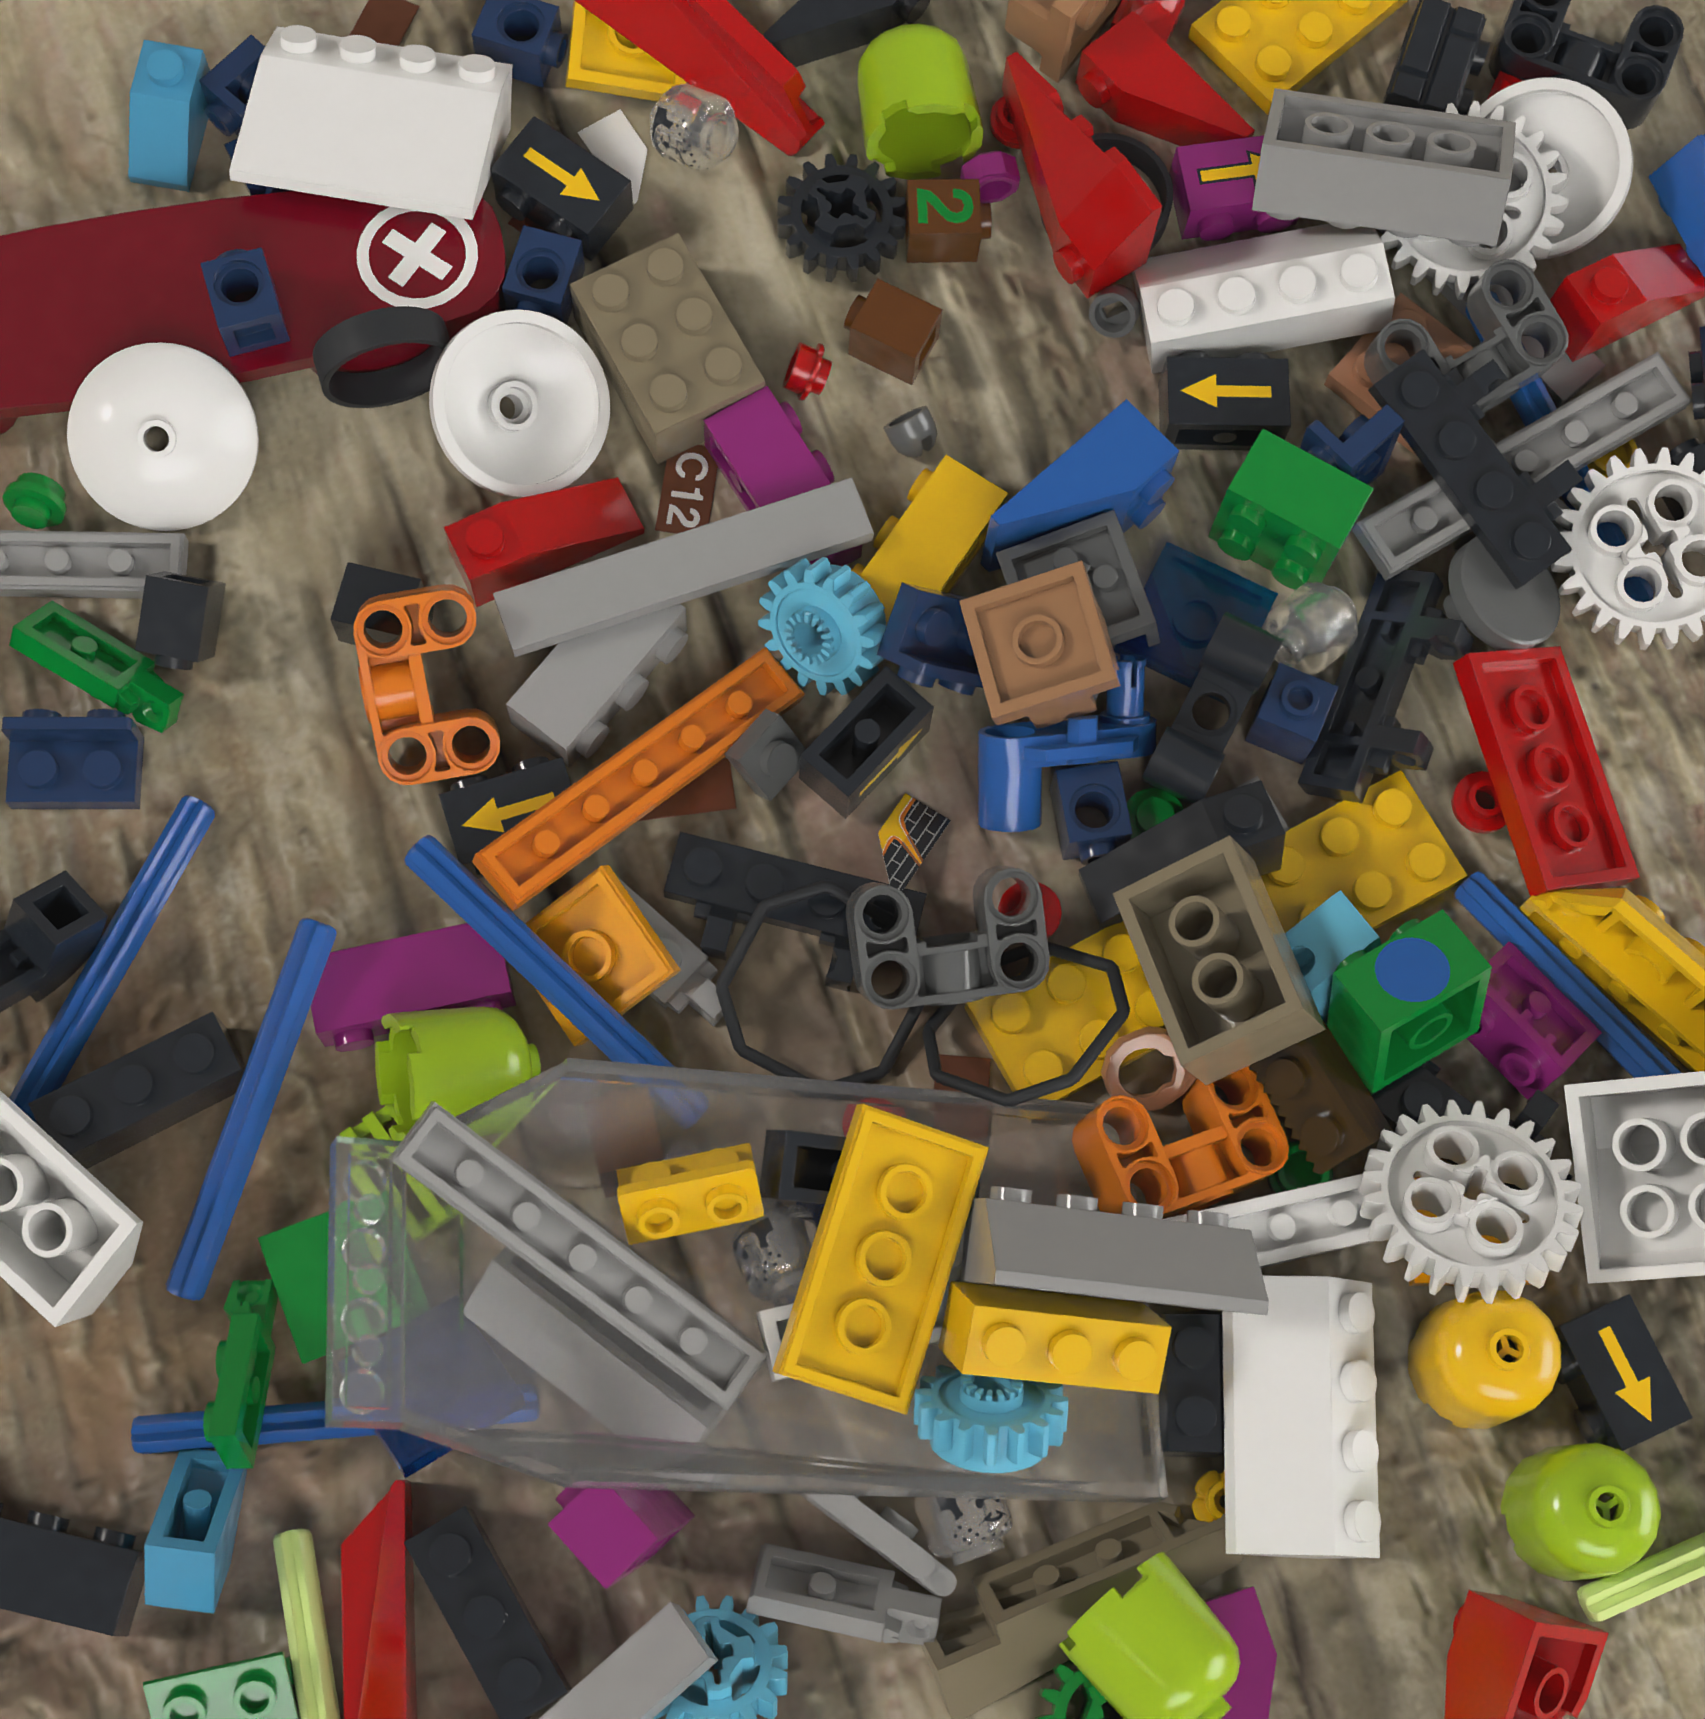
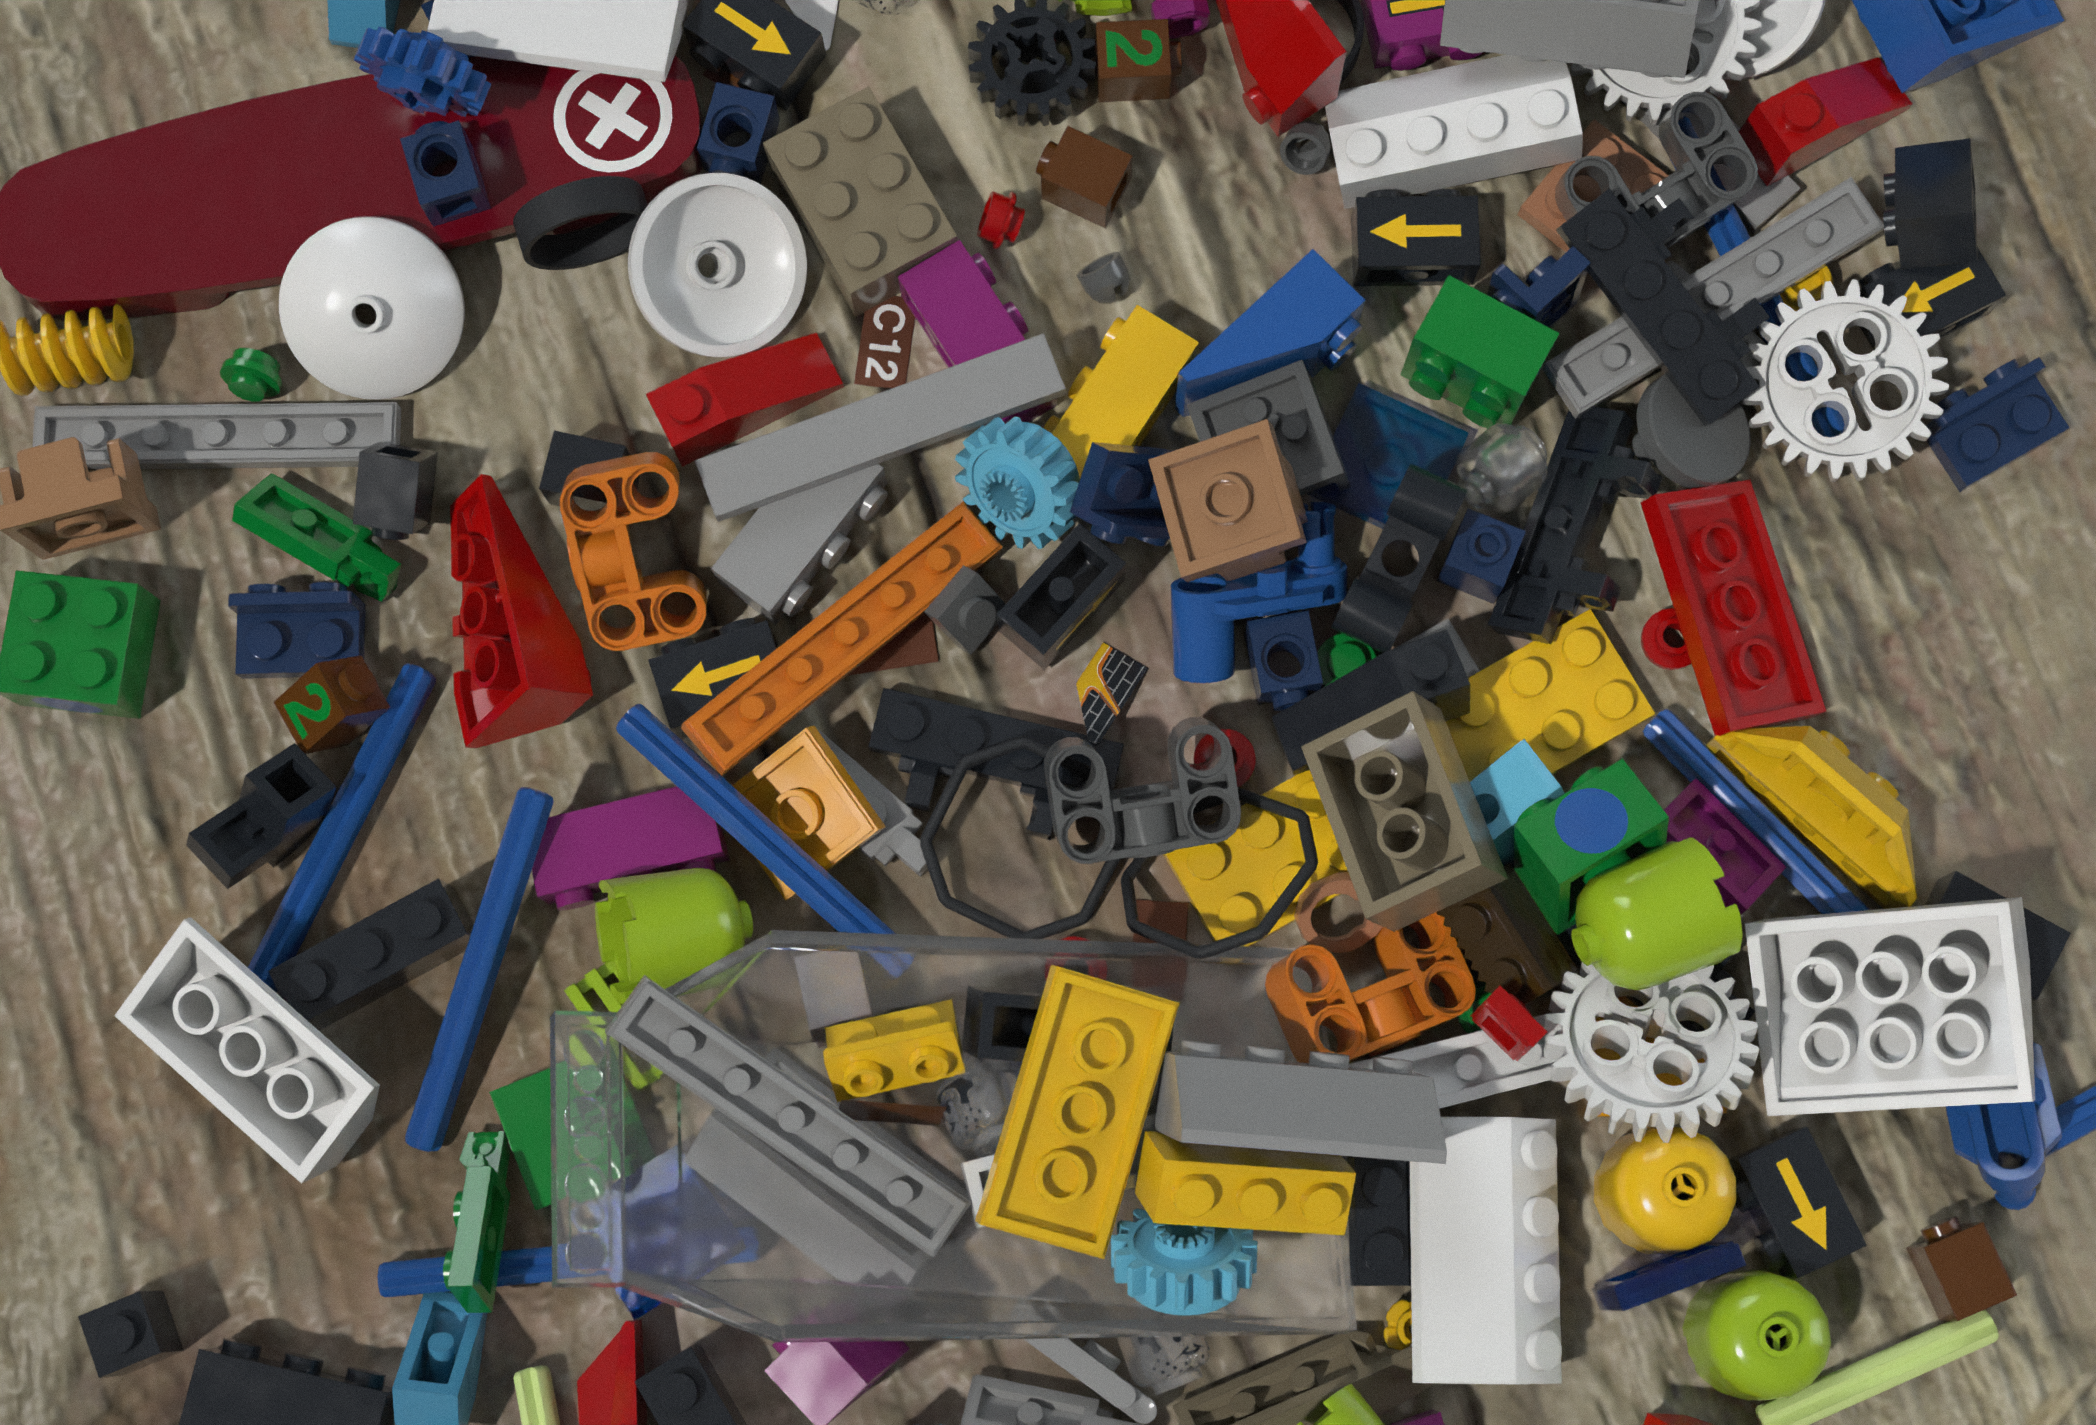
camera: 10 degrees right, 5 degrees up
none -> reddish brown brick [274,655,391,754]
none -> blue gear [354,26,491,117]
none -> red wedge [450,474,593,748]
none -> reddish brown sticker [838,1100,947,1126]
none -> red tile [1471,986,1548,1061]
none -> lime cylinder [1572,837,1743,990]
none -> clear blue tile [1592,1241,1746,1311]

